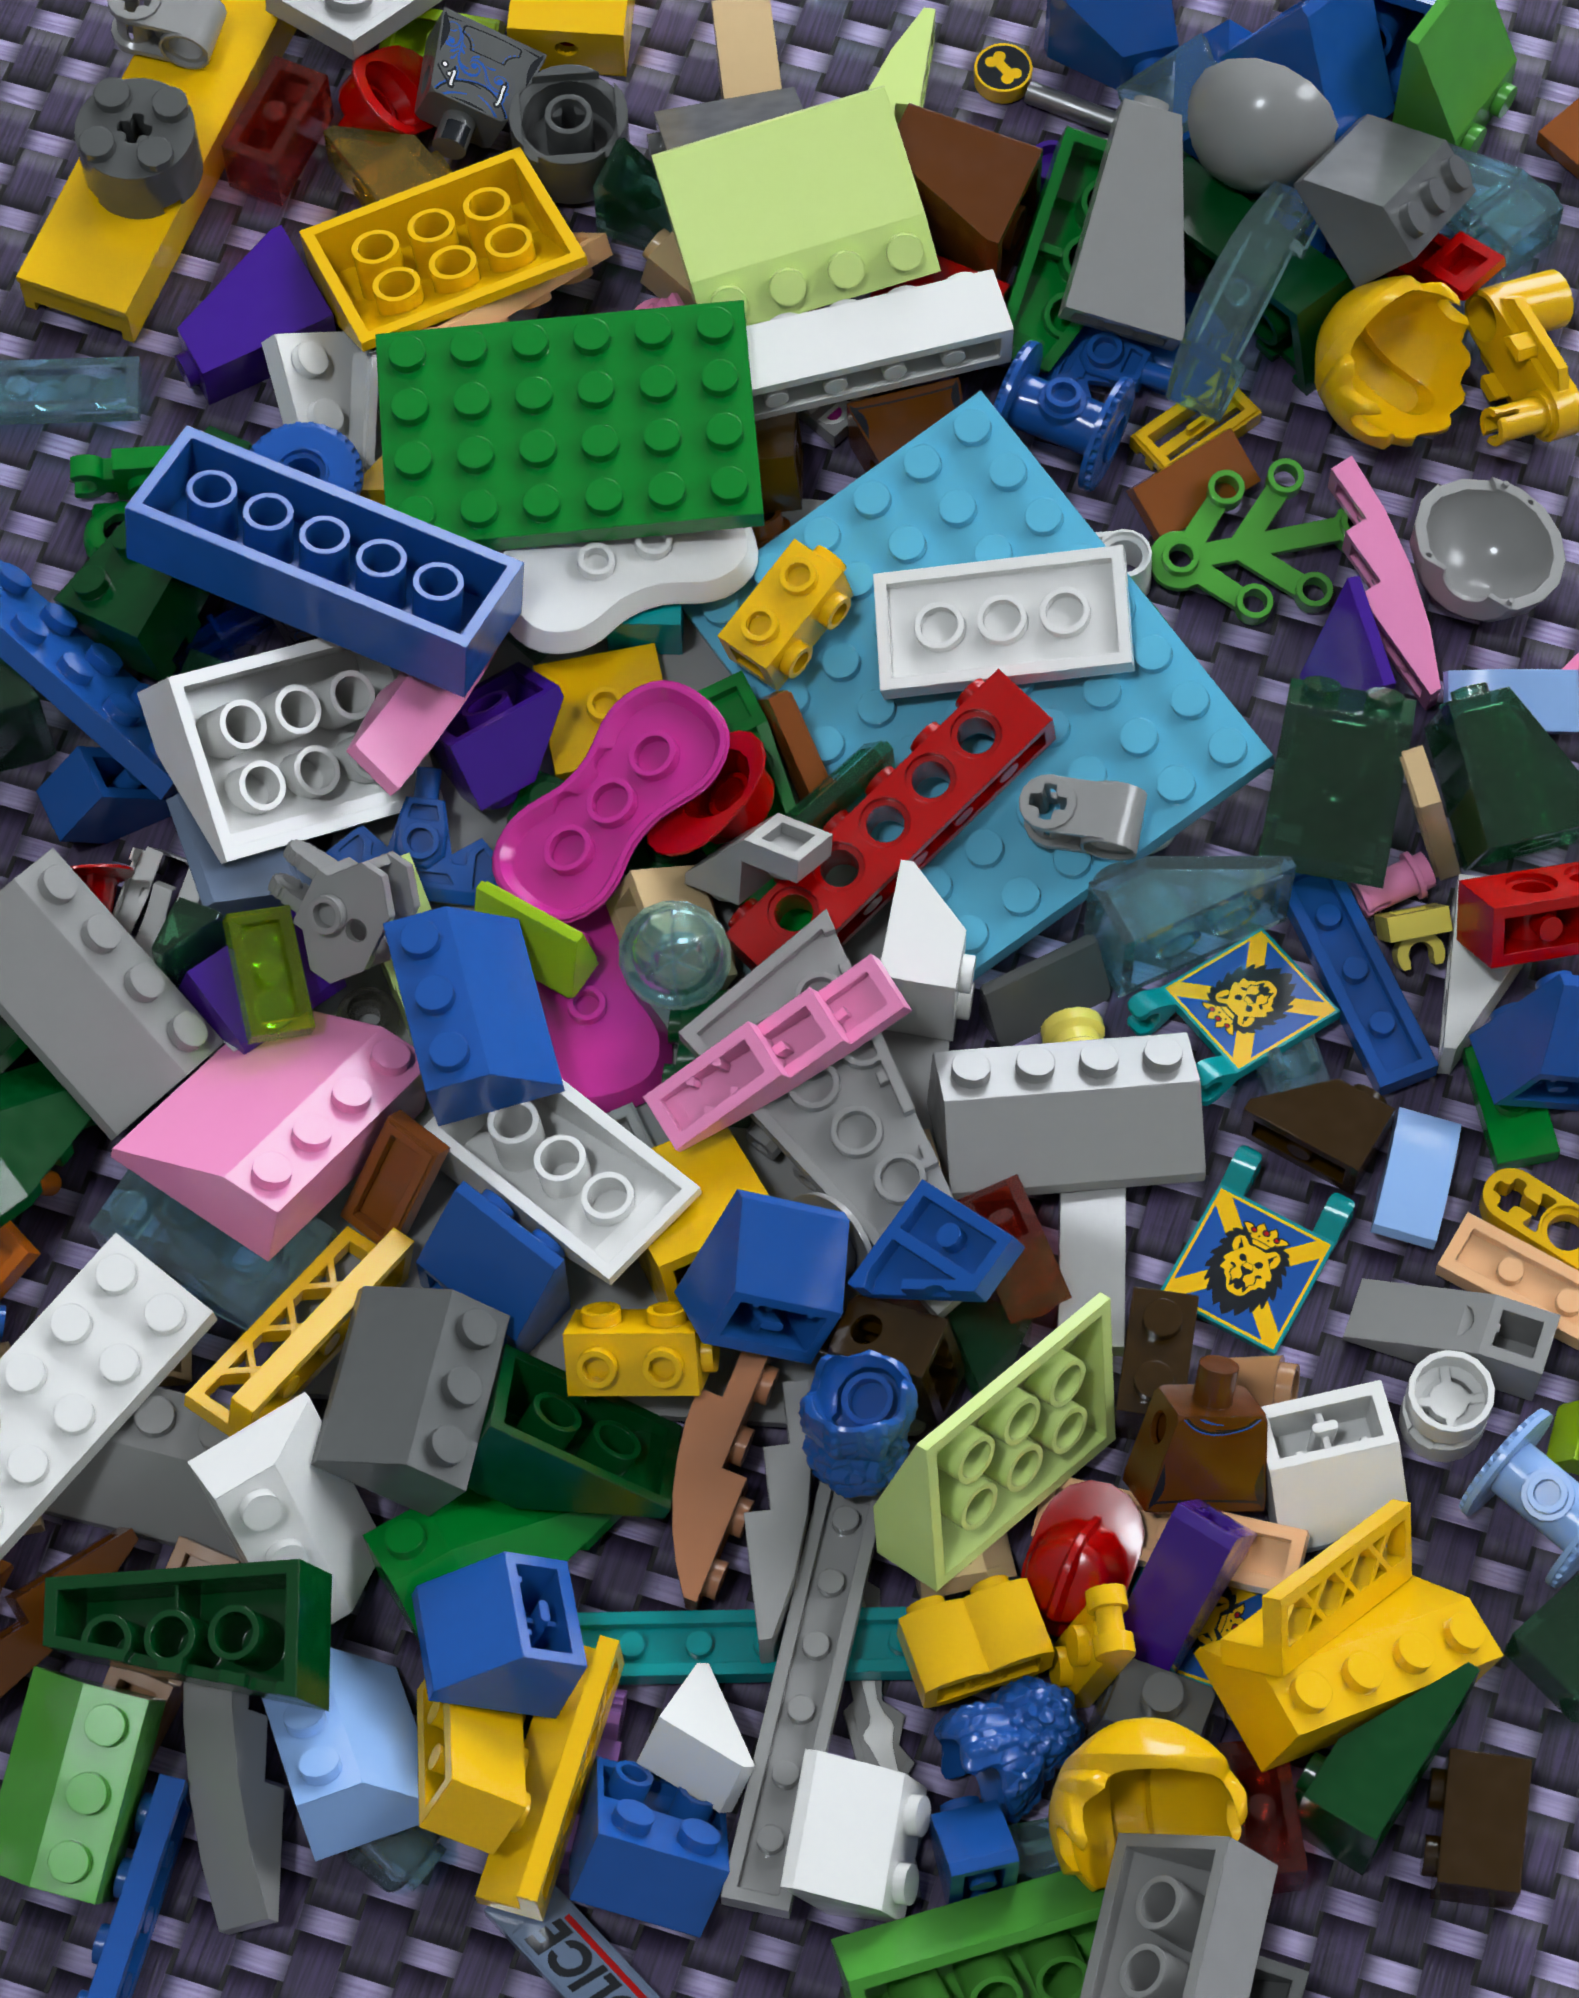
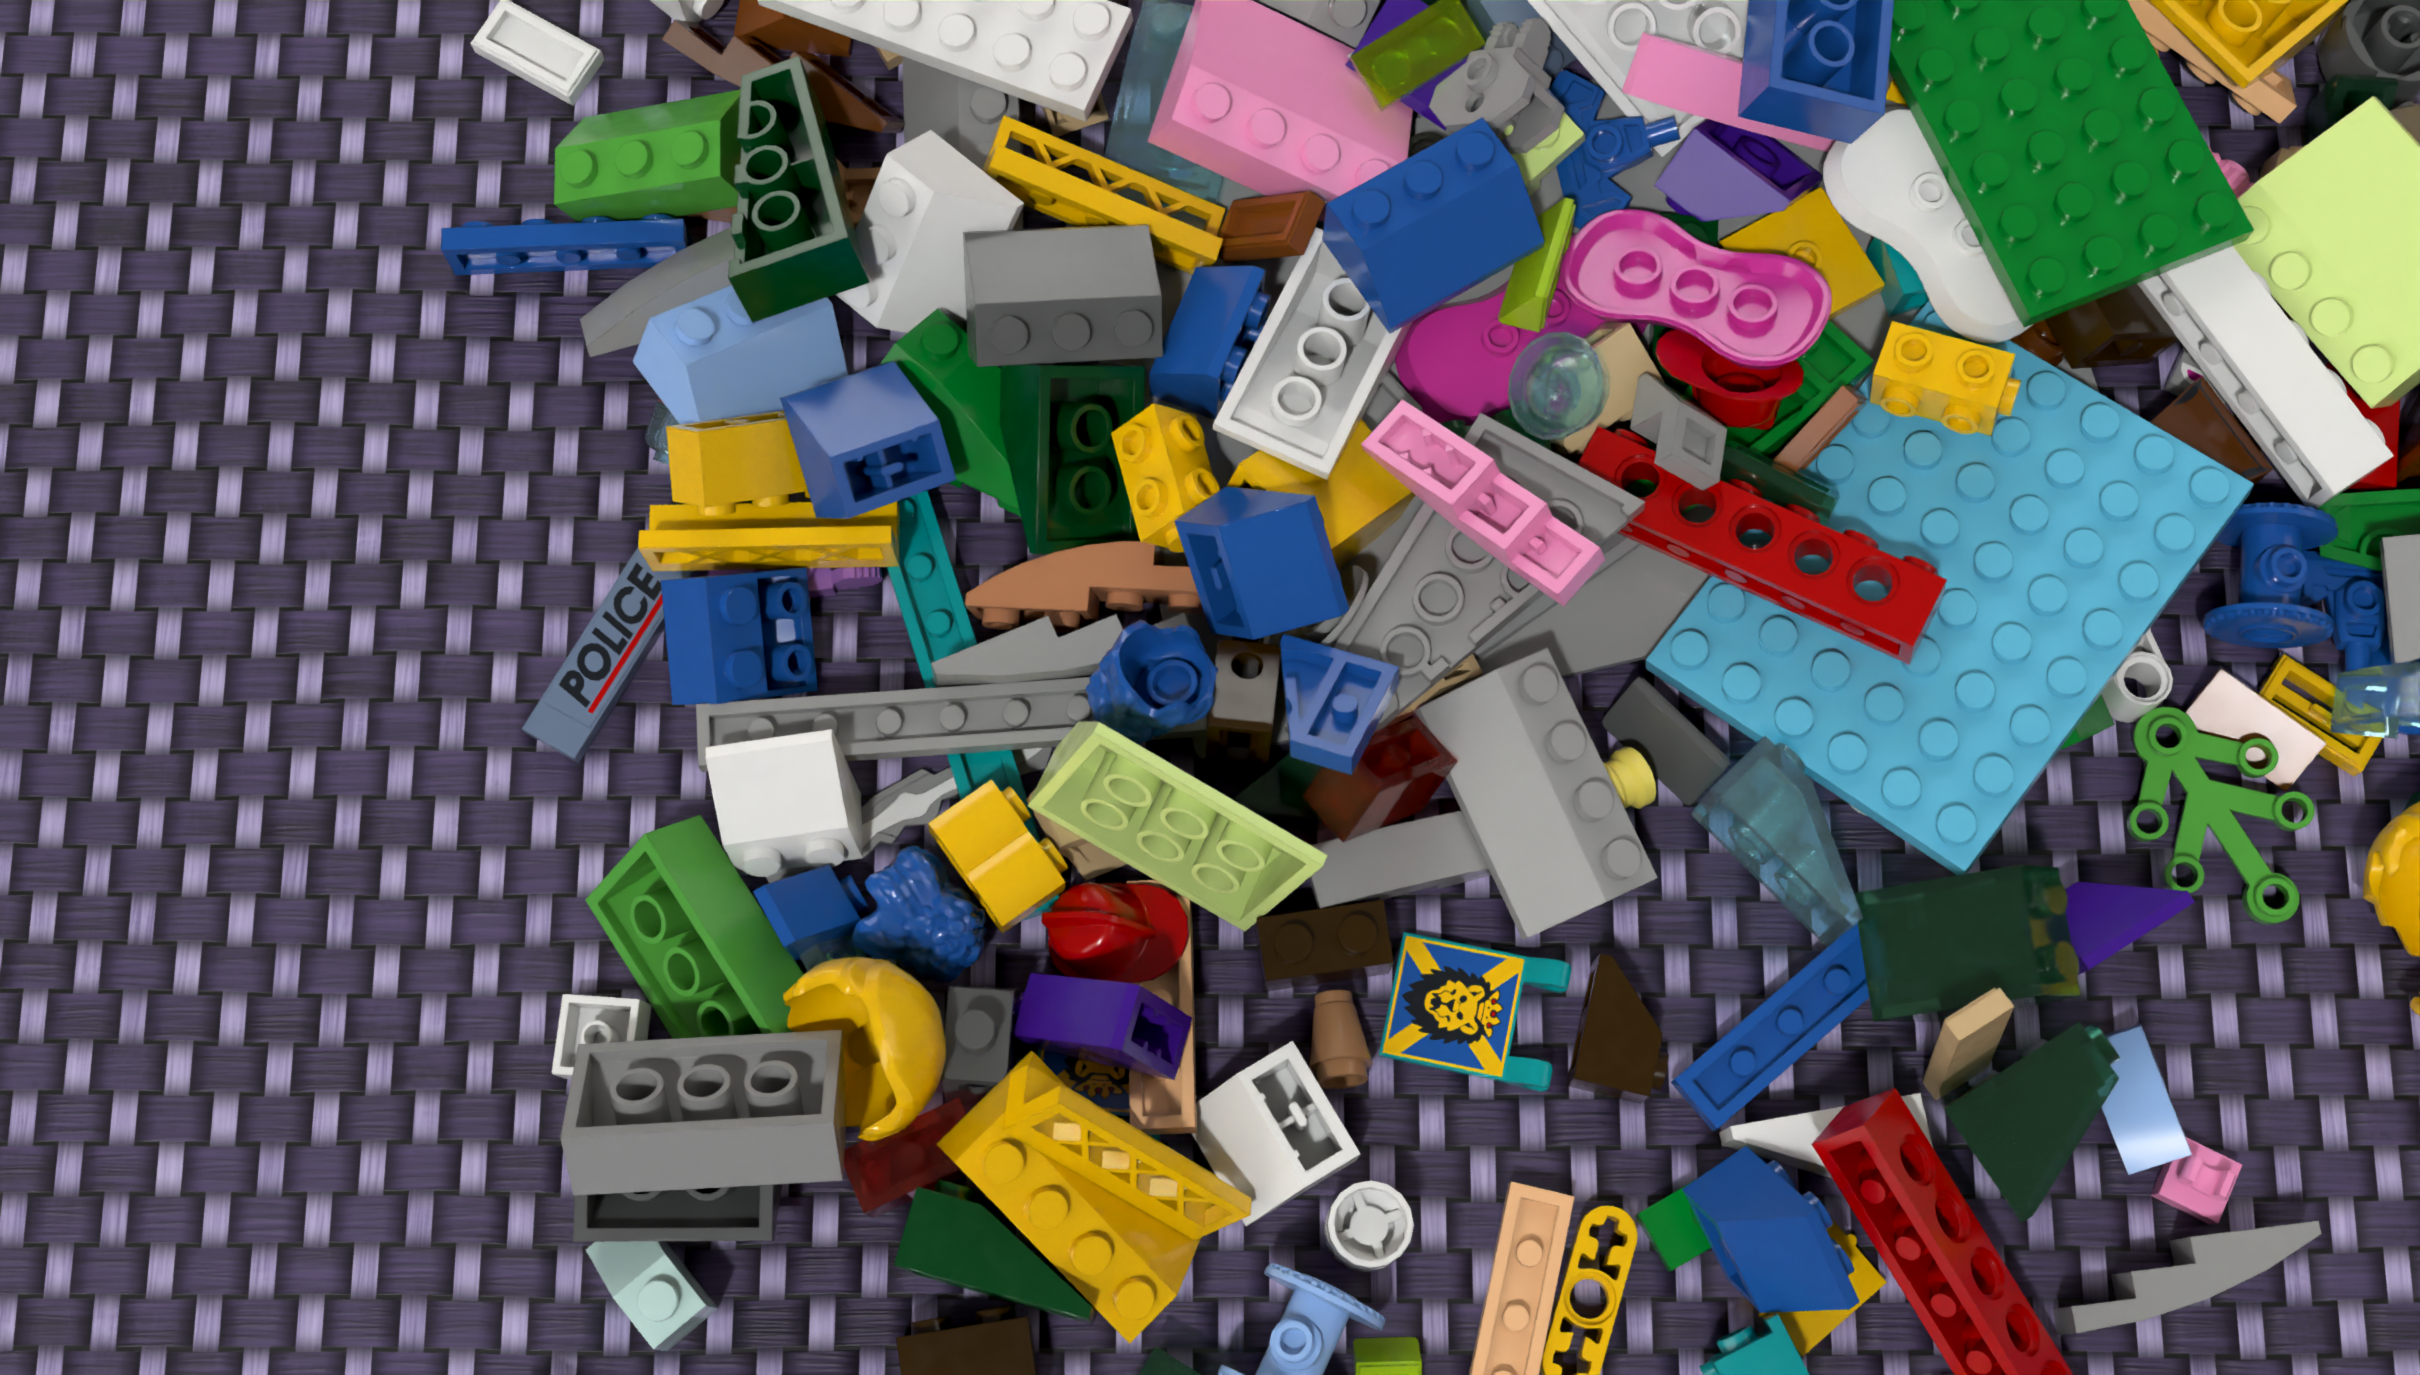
camera: 70 degrees right, 10 degrees up
white slope [636,1663,755,1813] -> none
white plate [873,545,1135,700] -> none
white slope [881,860,976,1041] -> none
light grey piece [1019,774,1148,861] -> none
yellow plate [1049,1583,1136,1708] -> none
reddish brown torso [1123,1355,1268,1512] -> none
flag [1127,928,1340,1106] -> none
clear light blue tile [1255,1034,1330,1096] -> none
bright pink slope [1328,456,1441,711] -> none
light grey slope [1342,1278,1561,1401] -> none
bright pink pin [1351,851,1436,918] -> none
light blue slope [1370,1107,1462,1250] -> none
light yellow tile [1374,903,1453,971] -> none
light grey cylinder [1409,477,1566,622] -> none

